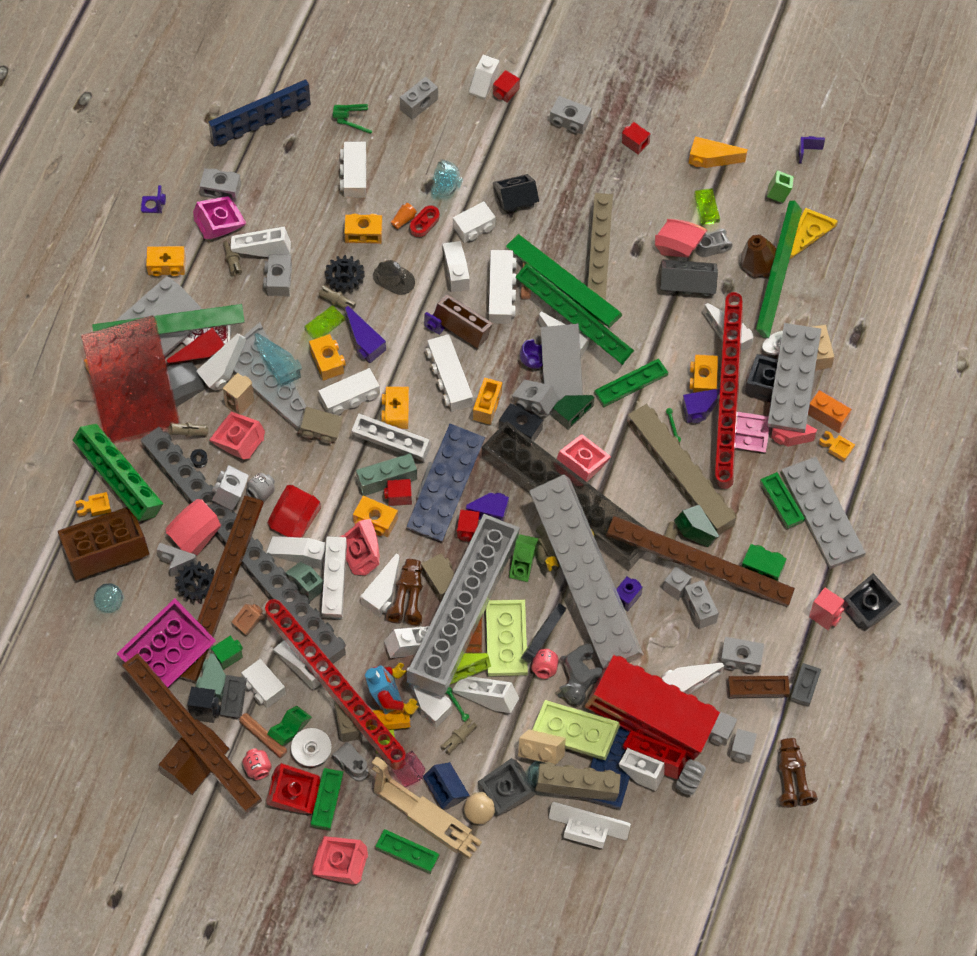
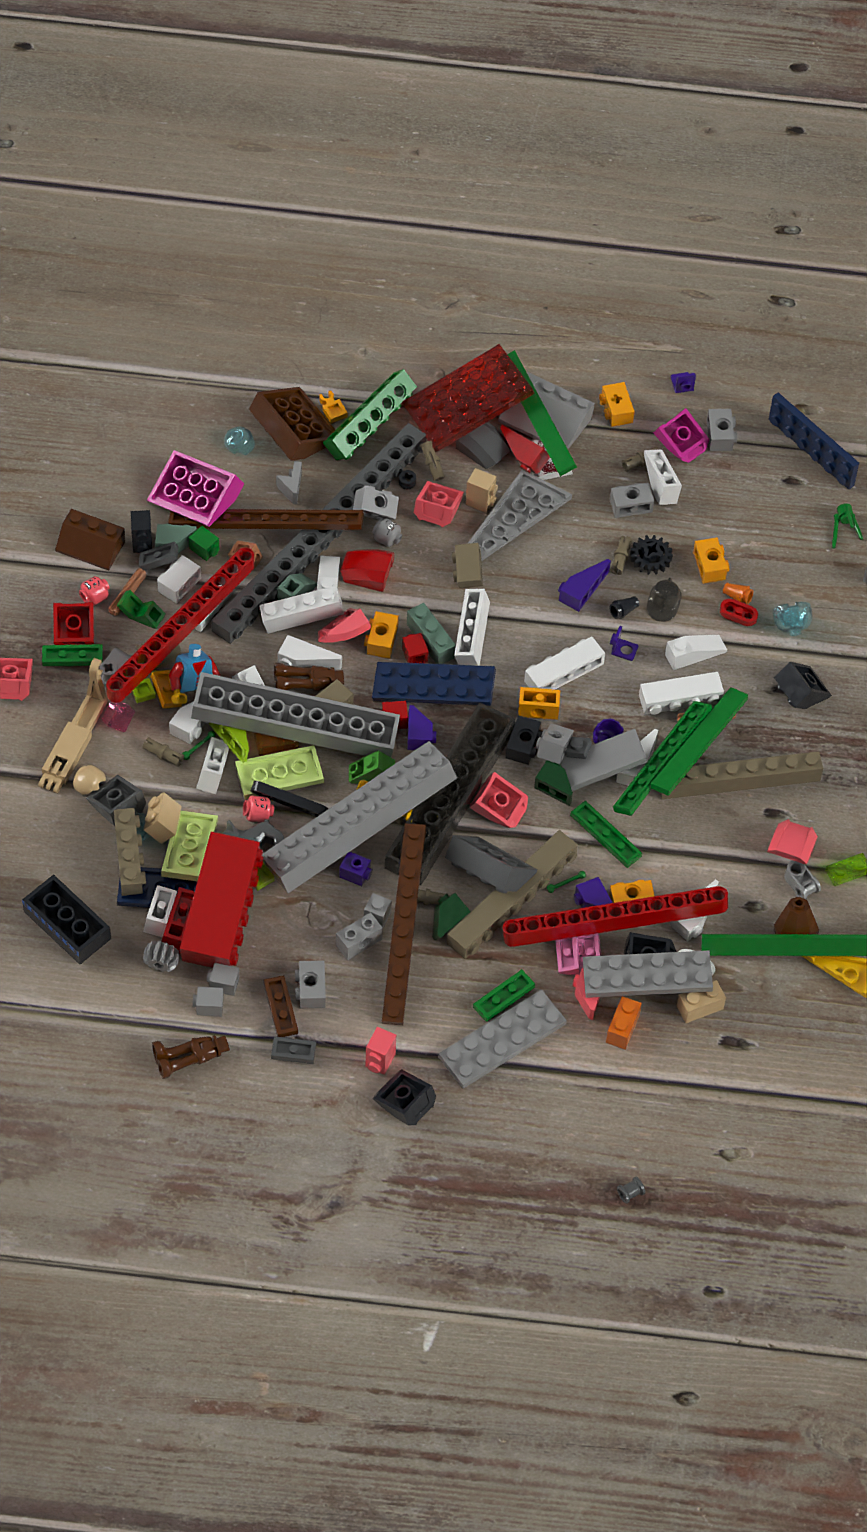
camera: 75 degrees right, 5 degrees down
reddish brown plate [122,653,262,813] -> none
coral slope [166,499,221,555] -> none
black gear [175,561,215,603] -> none
white slope [196,333,247,391] -> none
clear light blue slope [254,333,302,387] -> none
white dish [291,728,331,767] -> none
clear neon green plate [304,305,345,339] -> none
light orange brick [309,334,346,381] -> none
white brick [318,368,380,415] -> none
white brick [340,142,366,198] -> none
green plate [375,829,440,874] -> none
light orange brick [382,387,409,429] -> none
dark blue brick [423,762,470,810] -> none
reddish brown brick [433,294,493,348] -> none
white brick [453,202,496,243] -> none
white bracket [549,802,631,849] -> none
dark grey slope [660,259,718,296] -> none
white slope [662,663,724,694] -> none
green brick [741,544,787,581] -> none
light orange plate [819,431,855,462] -> none
none -> black brick [22,874,111,964]
none -> dark grey slope [445,835,538,894]
none -> dark grey plate [565,737,592,759]
none -> black cone [609,596,640,619]

